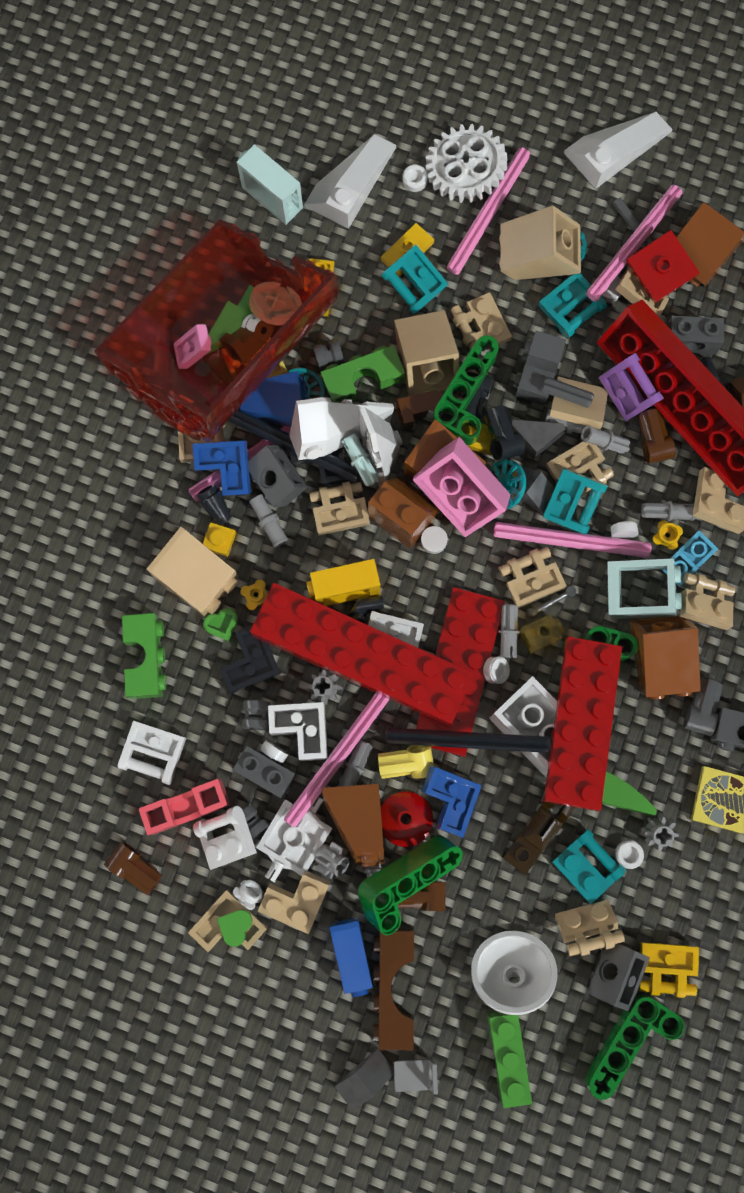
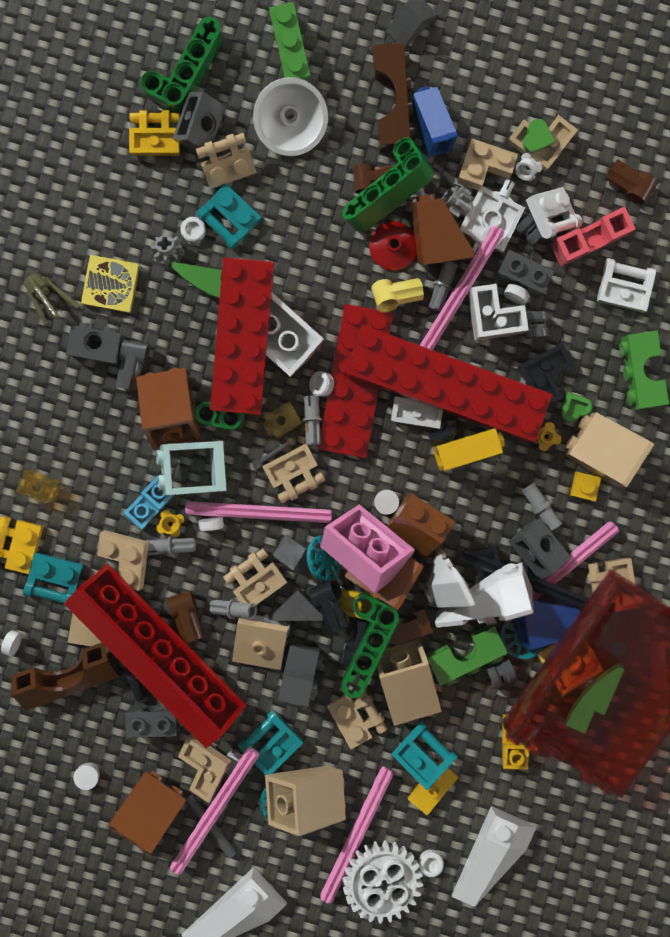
camera: 175 degrees right, 10 degrees up
bright pink plate [174,324,211,369] -> none
blue plate [192,440,251,496] -> none
black cone [196,484,232,525] -> none
reddish brown leg [219,314,273,364] -> none
light aqua window [237,144,303,225] -> none
nougat tile [249,282,302,325] -> none
light grey gear [307,670,343,705] -> none
tan plate [309,481,370,536] -> none
light aqua axle [341,433,379,486] -> none
black axle [386,728,550,753] -> none
light grey bracket [393,1059,438,1094] -> none
blue plate [421,766,482,838] -> none
dark brown plate [502,802,575,875] -> none
dark grey axle [542,377,594,408] -> none
teal plate [543,467,608,534] -> none
medium lavender plate [598,353,664,421] -> none
red plate [626,230,700,304] -> none
tan plate [680,572,735,630] -> none

